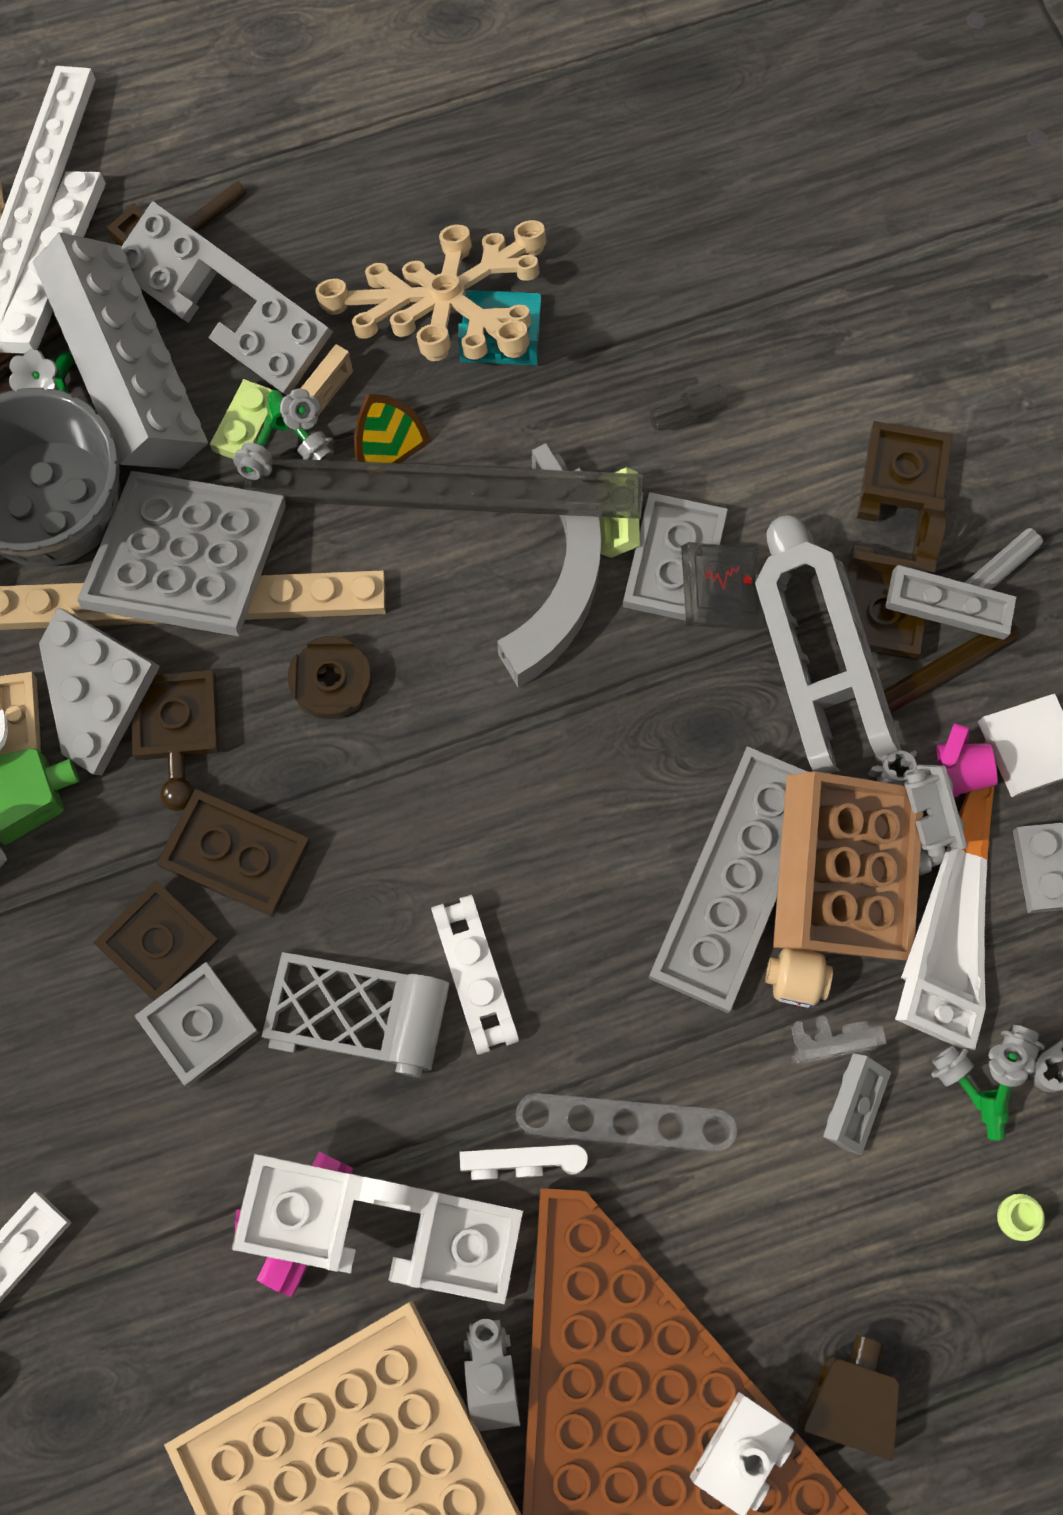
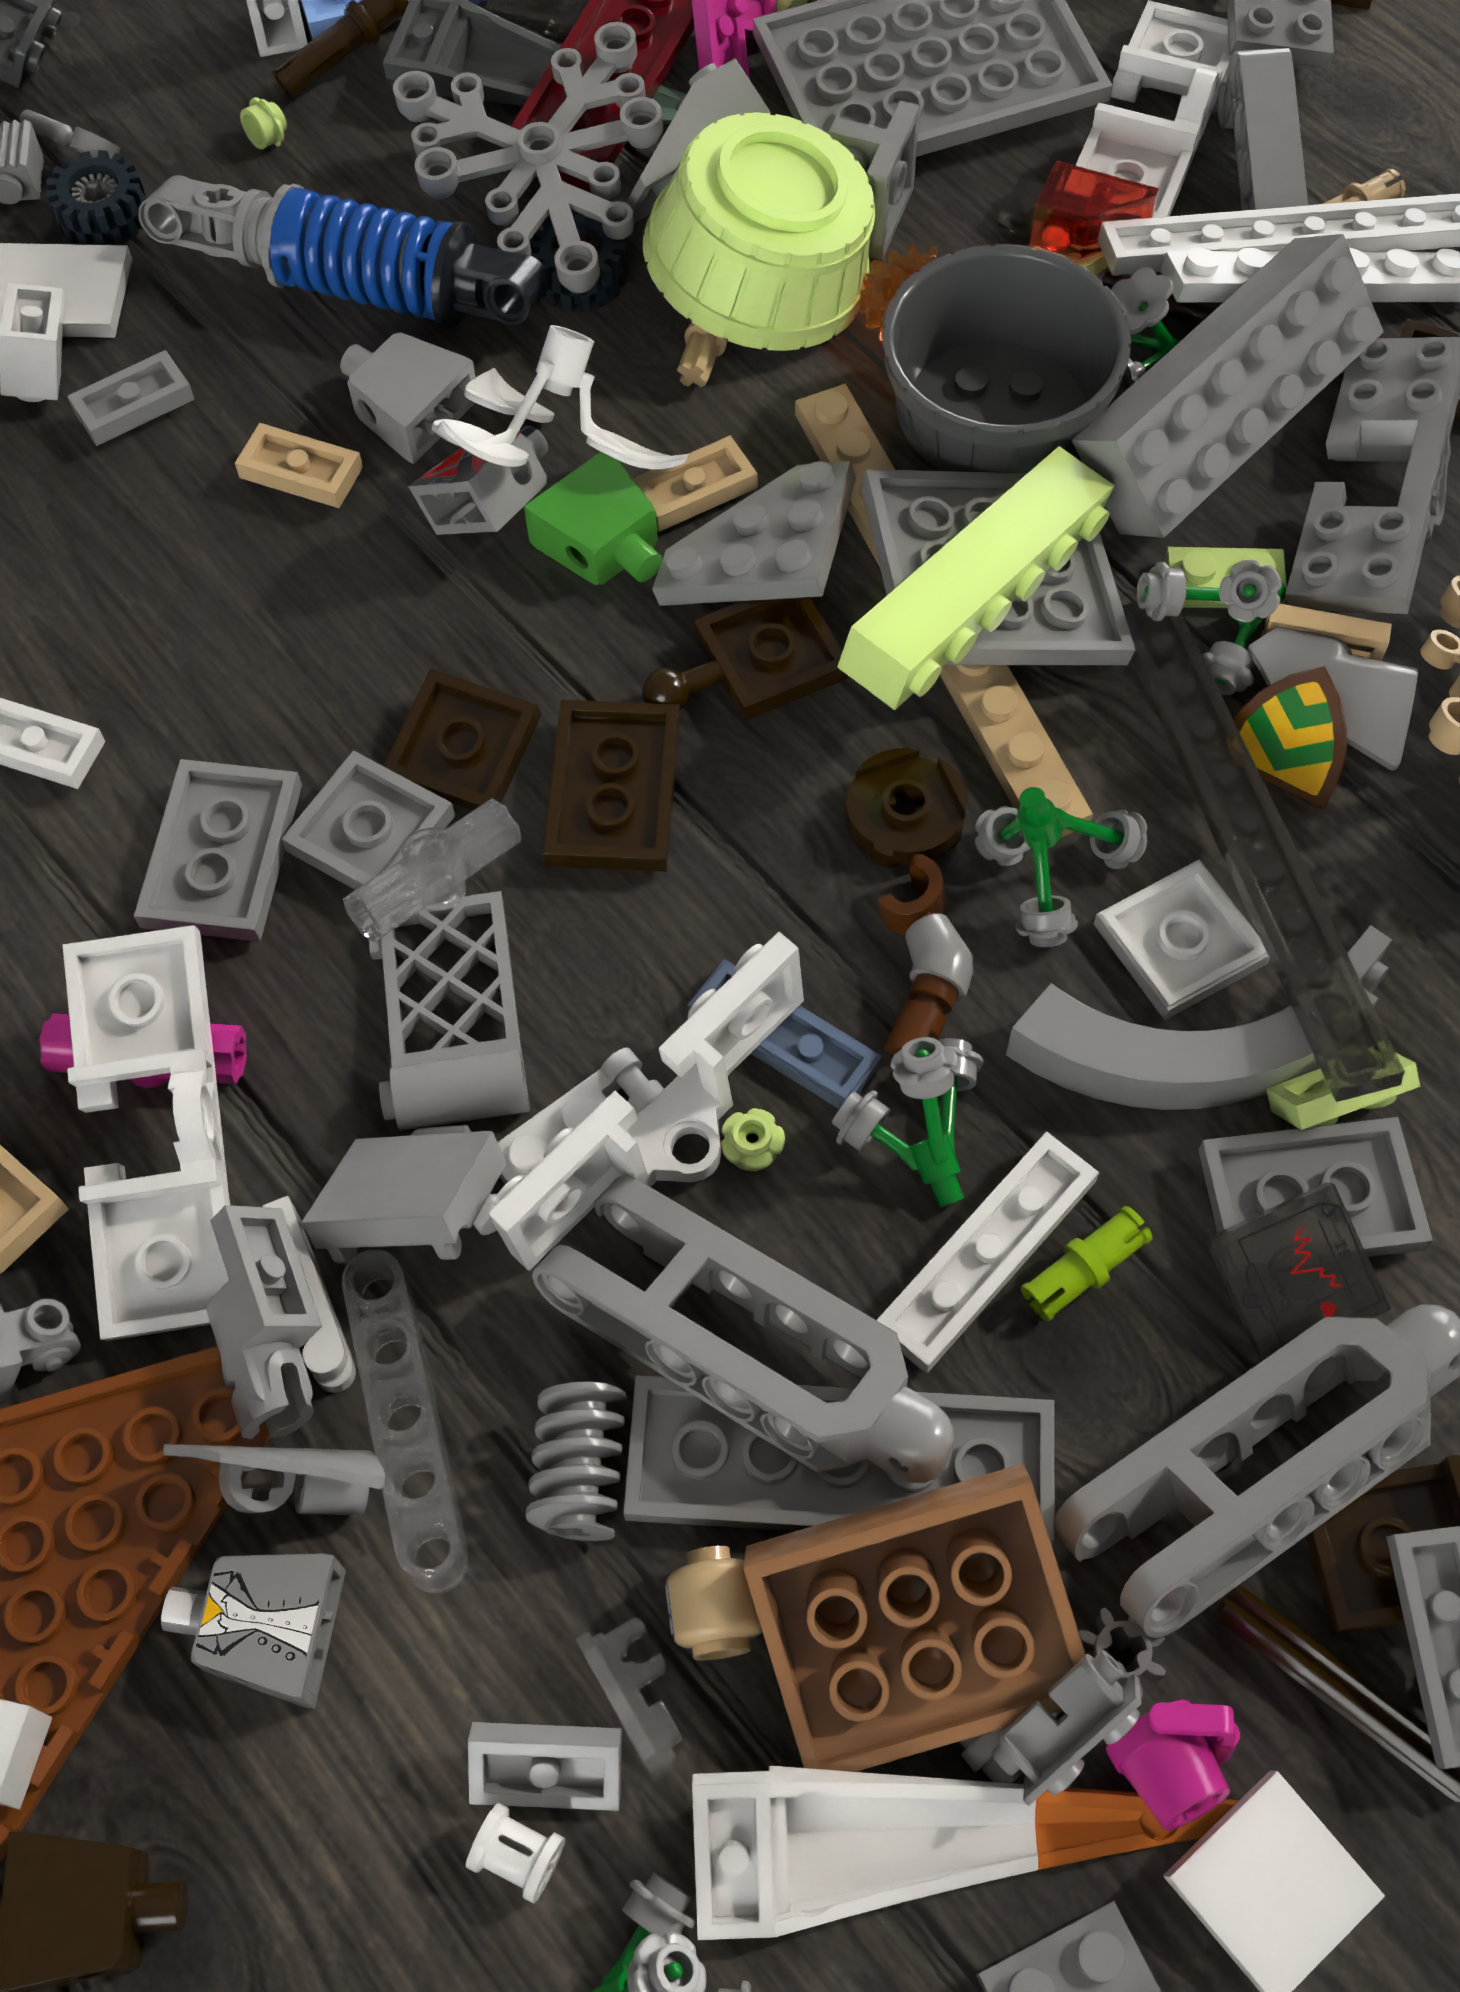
camera: 70 degrees right, 10 degrees down
none -> light grey plate [134,759,302,942]
none -> light grey torso [161,1553,346,1709]
none -> light grey panel [163,1444,385,1515]
none -> light grey plate [206,1205,322,1439]
none -> light grey piece [301,1125,507,1263]
none -> clear piece [343,798,521,942]
none -> white bush [466,1803,566,1904]
none -> white plate [488,932,804,1271]
none -> light grey piece [526,1382,627,1541]
none -> light grey piece [532,1175,954,1483]
none -> sand blue tile [688,959,882,1109]
none -> yellowish green plate [721,1108,785,1171]
none -> plant [832,1037,983,1207]
none -> yellowish green brick [837,446,1115,710]
none -> reddish brown piece [877,854,973,1055]
none -> white plate [877,1132,1099,1374]
none -> light grey plant [975,787,1147,947]
none -> lime pin [1021,1206,1153,1322]
none -> white tile [1094,860,1273,1020]
none -> light grey panel [1247,626,1418,771]

